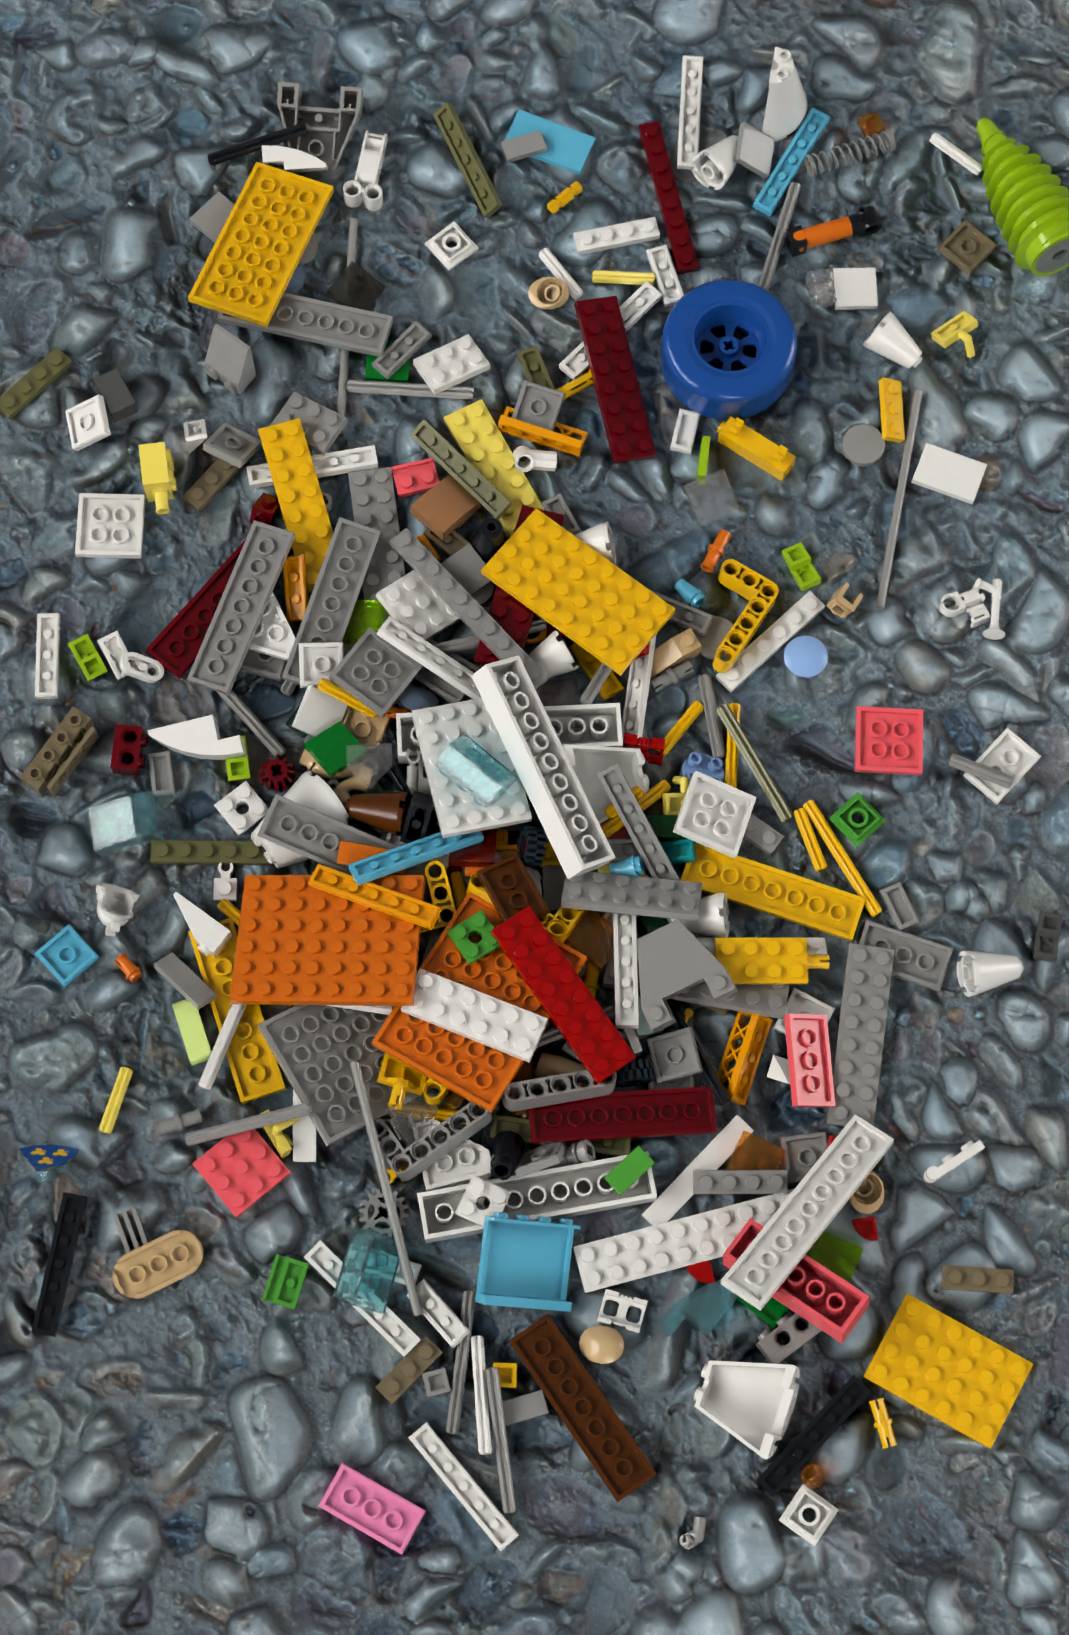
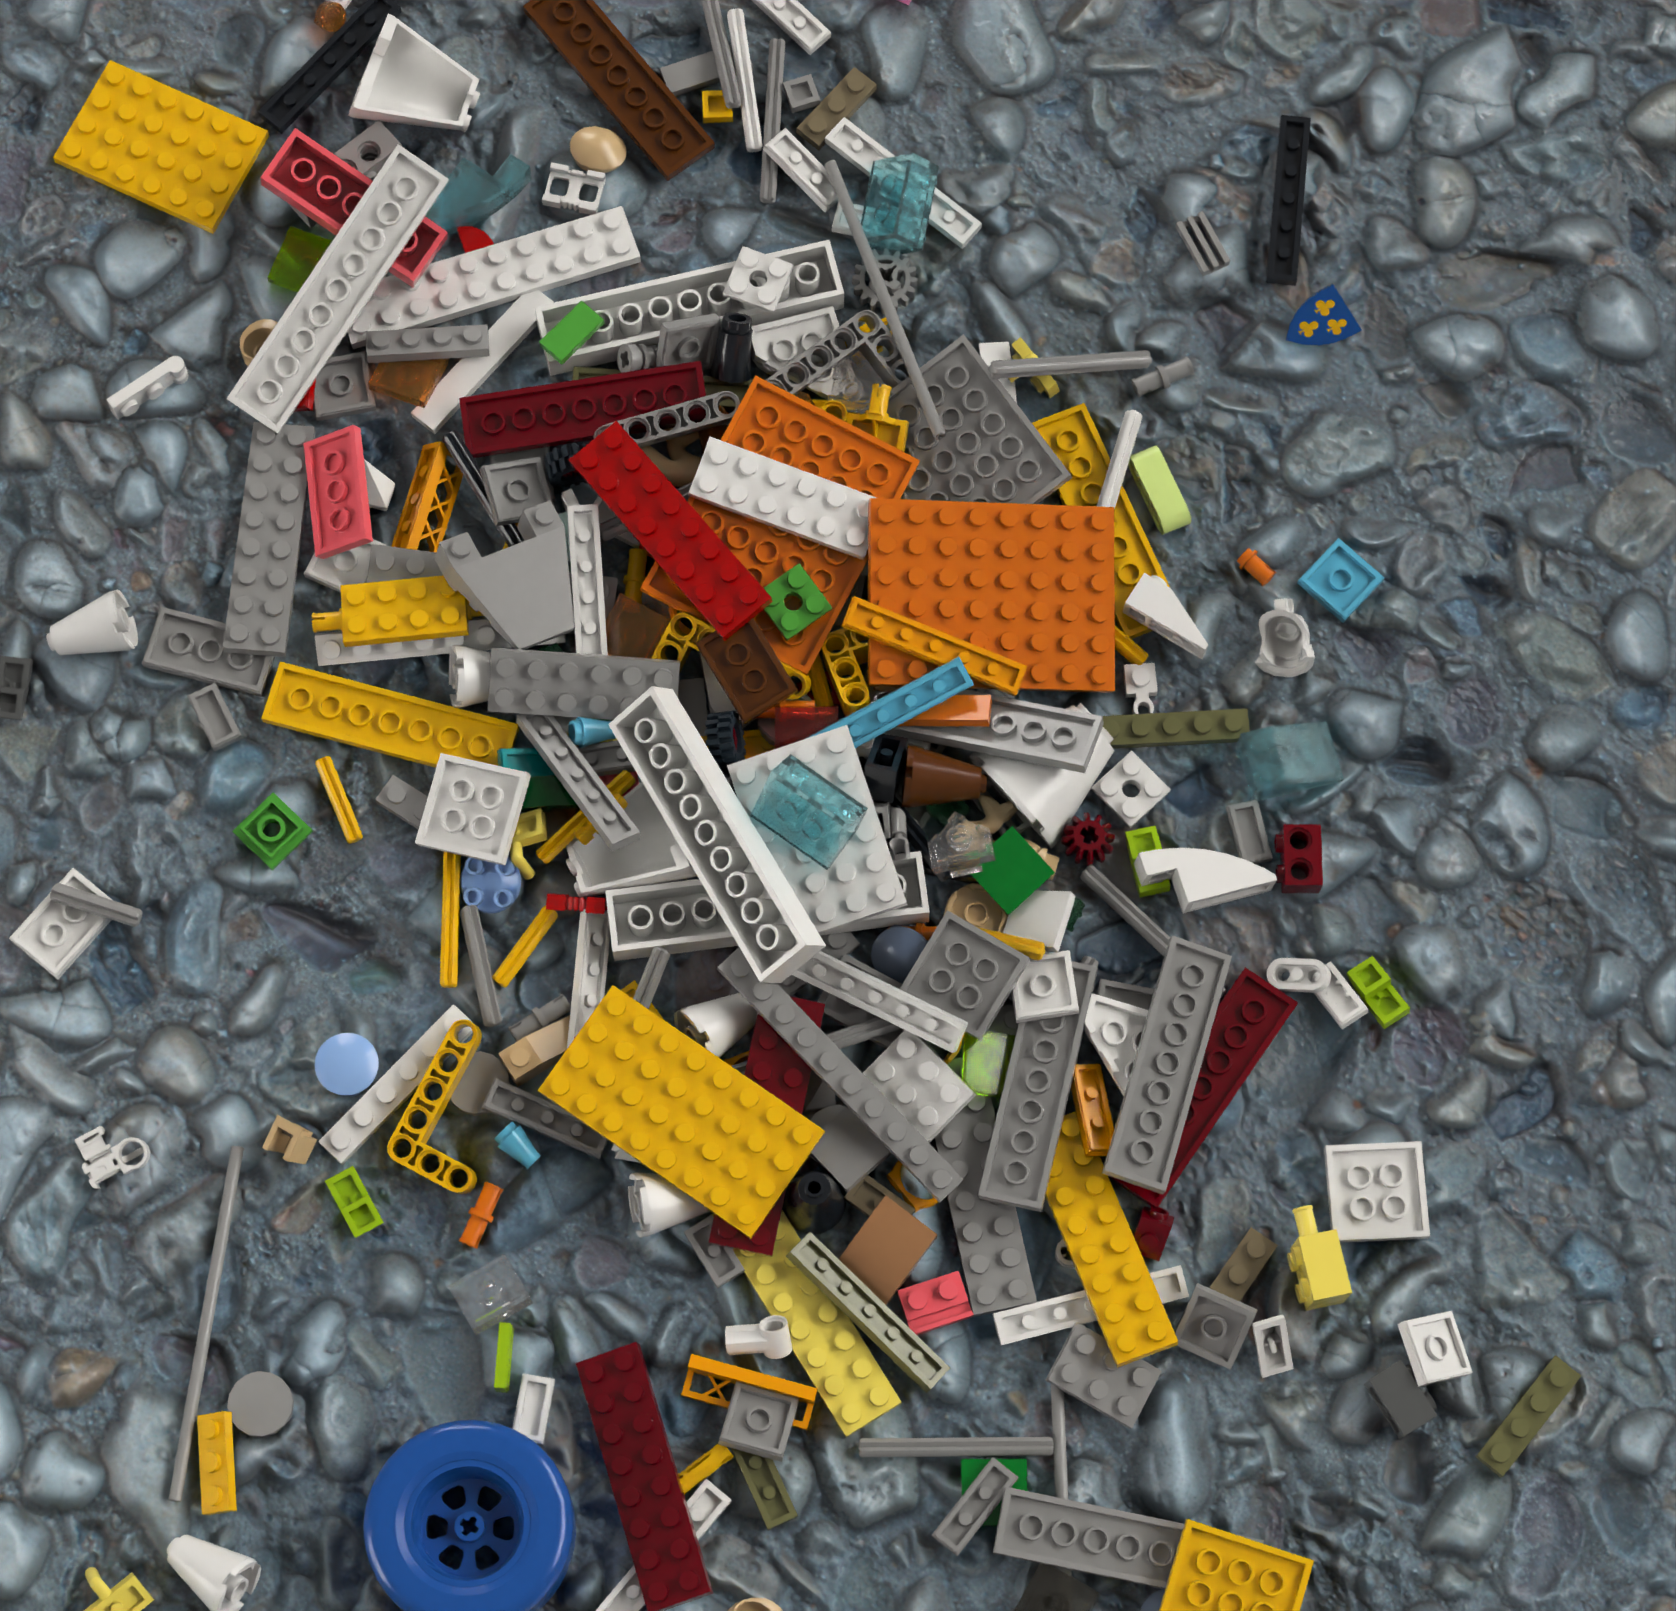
camera: 175 degrees right, 0 degrees up
dark tan brick [20,707,99,797] -> none
white tile [35,613,60,699] -> none
light yellow axle [99,1067,133,1134] -> none
tan tile [113,1230,203,1299] -> none
light grey tile [154,952,216,1010] -> none
coral plate [192,1129,291,1218] -> none
light grey slope [205,324,256,395] -> none
bright green plate [262,1254,310,1310] -> none
white plate [413,334,490,395] -> none
medium azure panel [475,1212,581,1312] -> none
olive axle [716,704,793,822] -> none
yellow brick [717,416,796,481] -> none
yellow axle [803,800,882,917] -> none
red tile [851,1217,879,1241] -> none
coral plate [854,706,923,776] -> none
yellow pin [869,1397,898,1449] -> none
white tile [911,443,987,504] -> none
dark tan plate [941,1265,1014,1294] -> none
white piece [975,578,1006,640] -> none

